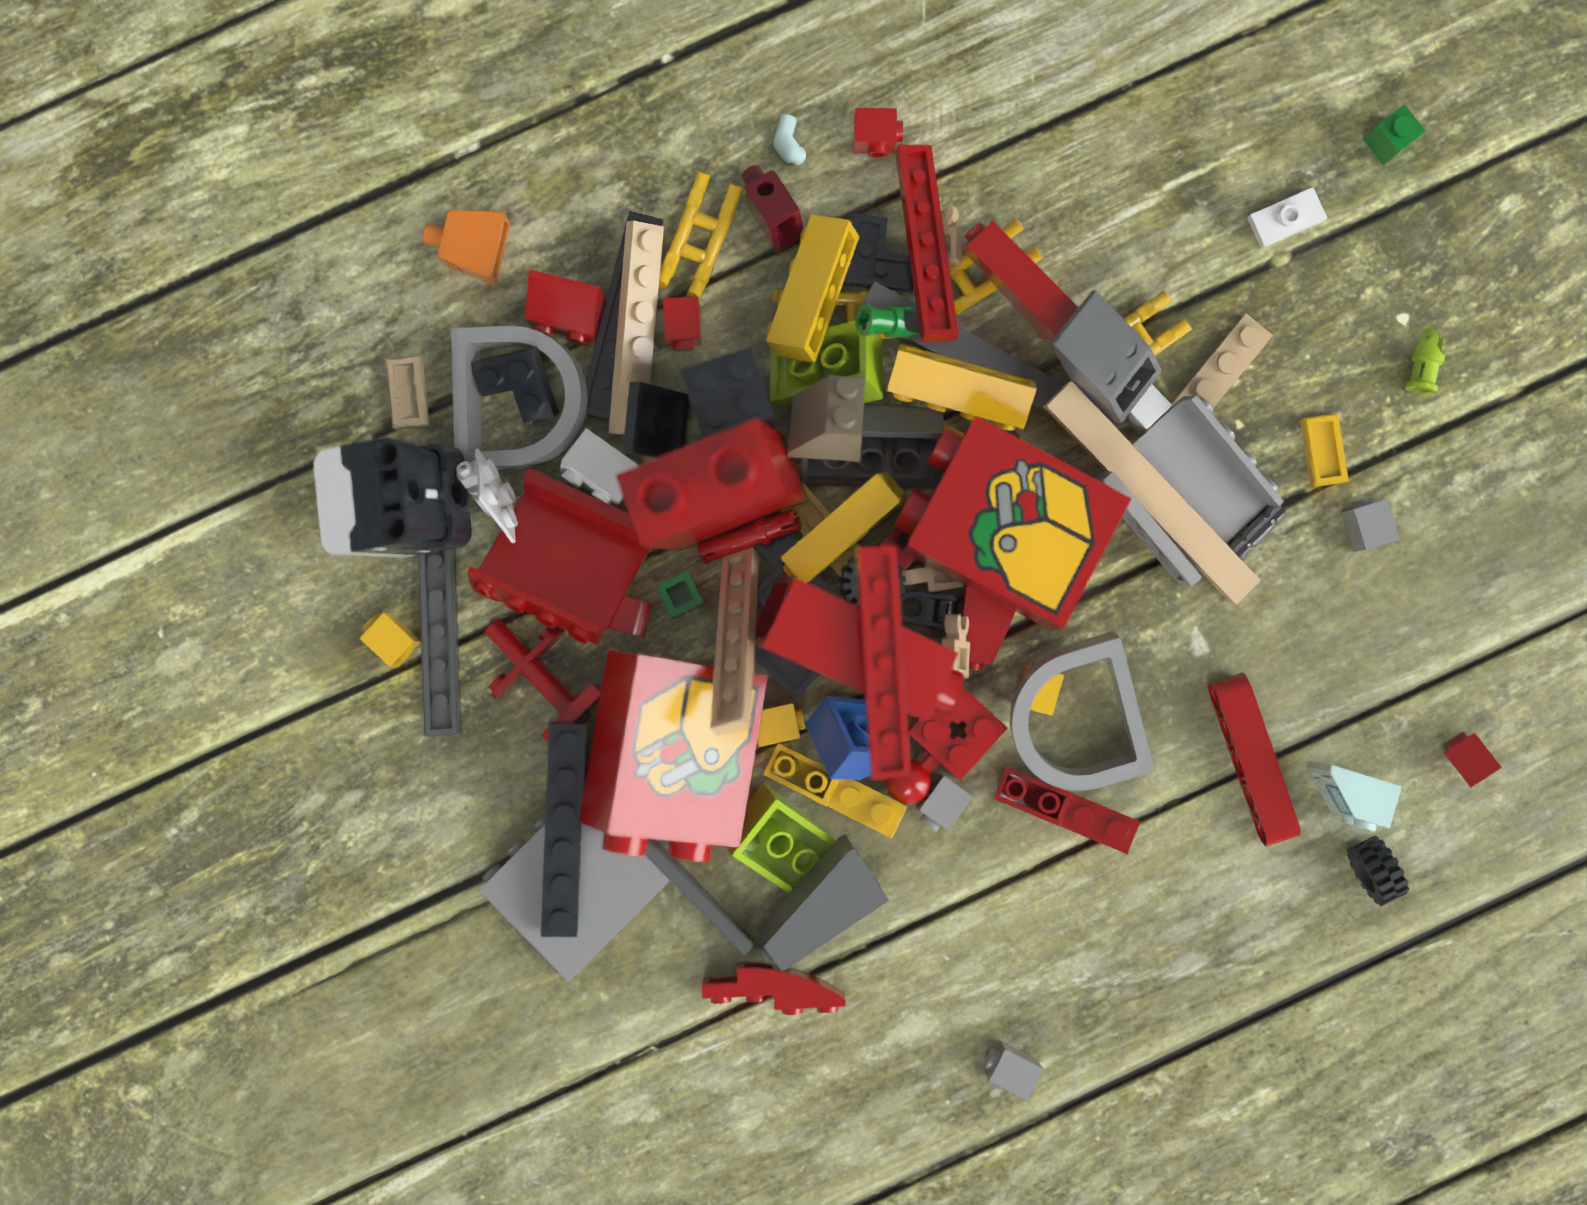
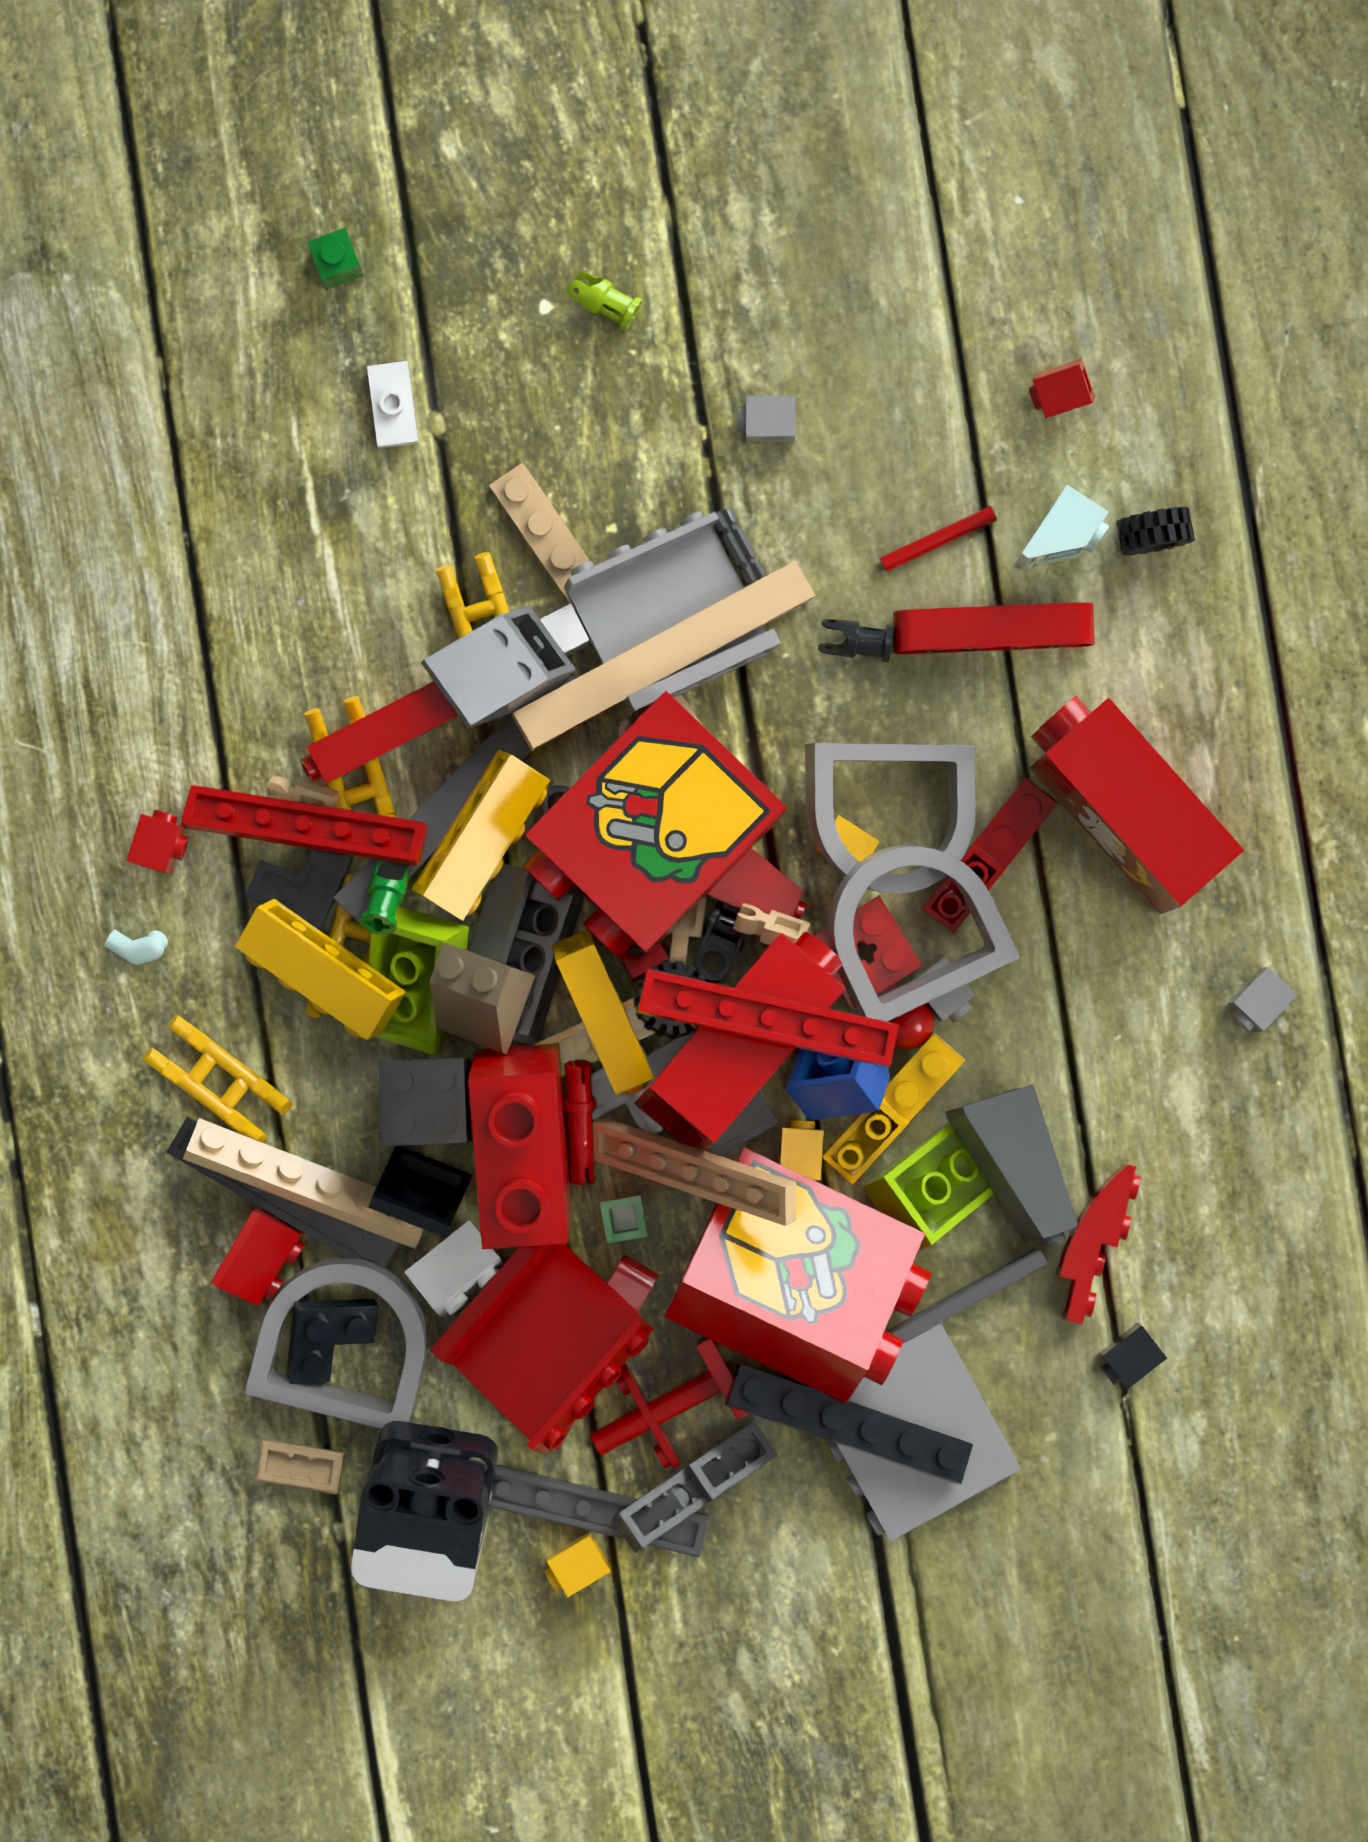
camera: 75 degrees left, 0 degrees up
orange torso [423,210,511,286] -> none
white hinge [456,448,518,543] -> none
red brick [663,297,702,352] -> none
dark red torso [741,165,803,254] -> none
yellow tile [1300,413,1349,488] -> none
none -> dark grey slope [612,1421,777,1553]
none -> black piece [818,618,893,663]
none -> light grey window [828,845,1020,1022]
none -> red bar [879,506,997,572]
none -> red brick [1030,695,1245,914]
none -> black brick [1099,1323,1167,1389]

